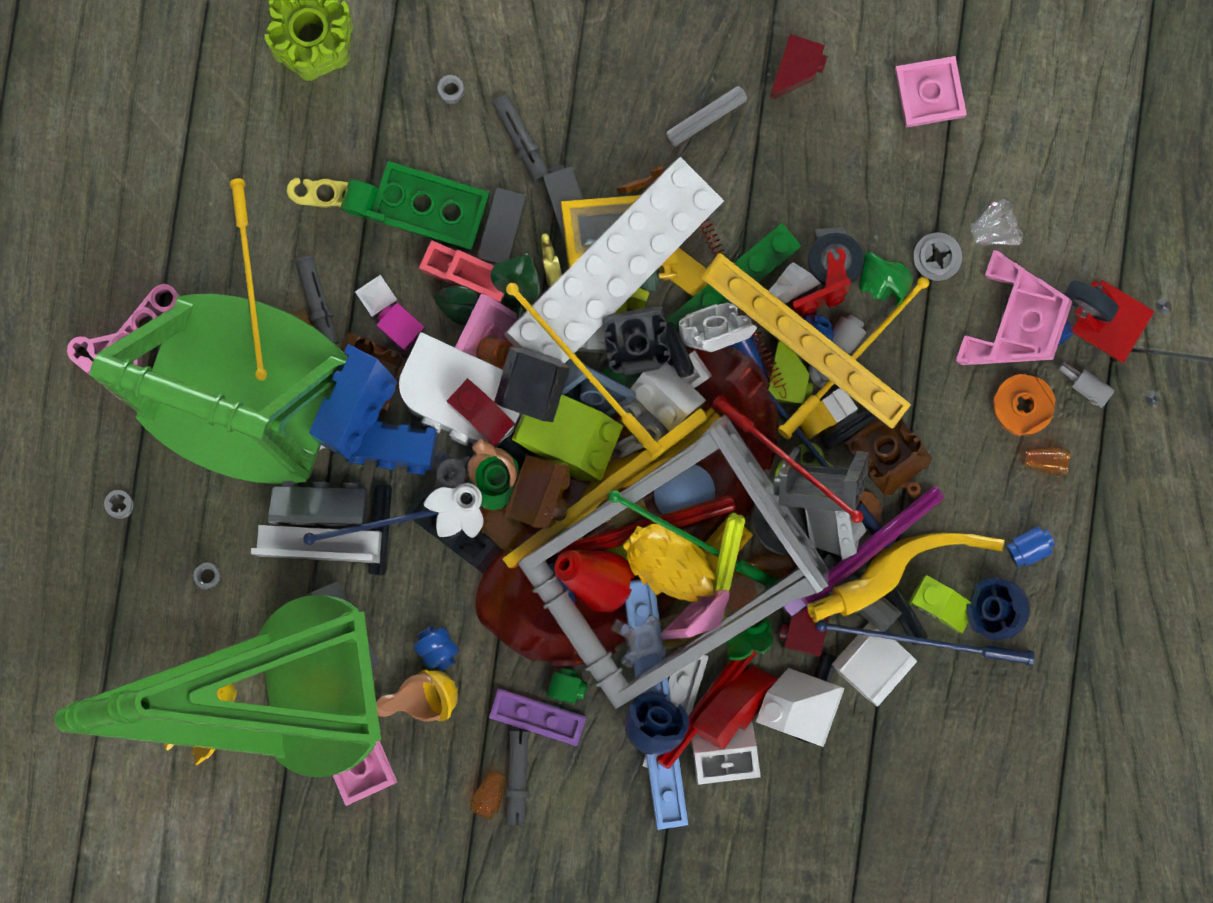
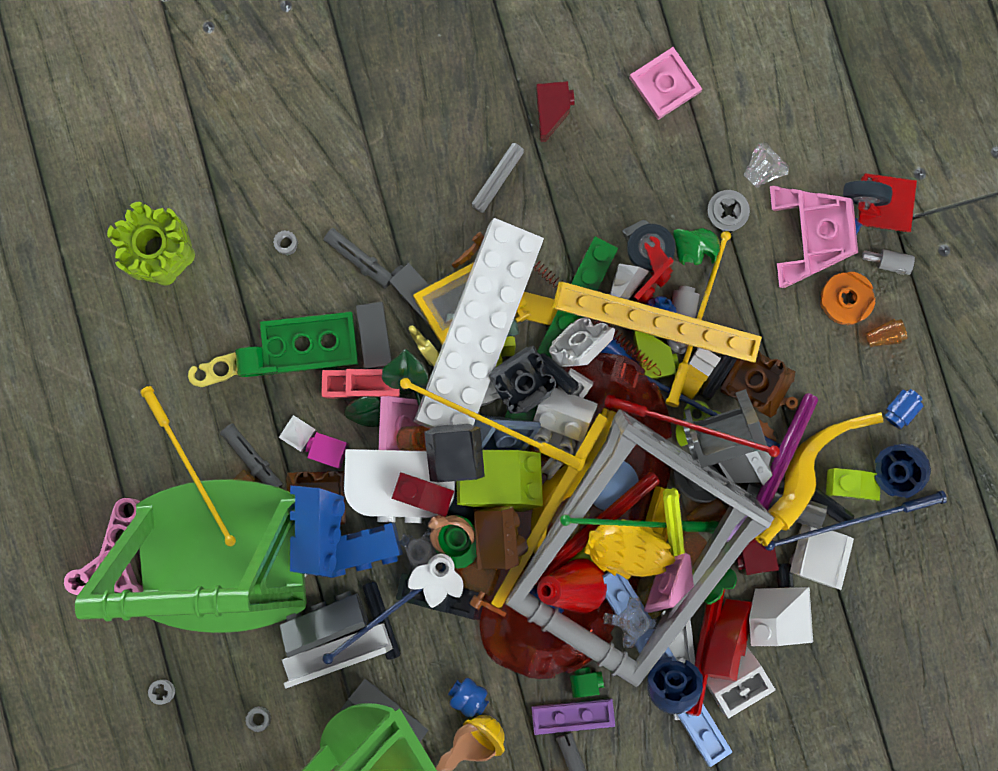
camera: 20 degrees left, 0 degrees up
none -> dark orange piece [469,591,507,617]

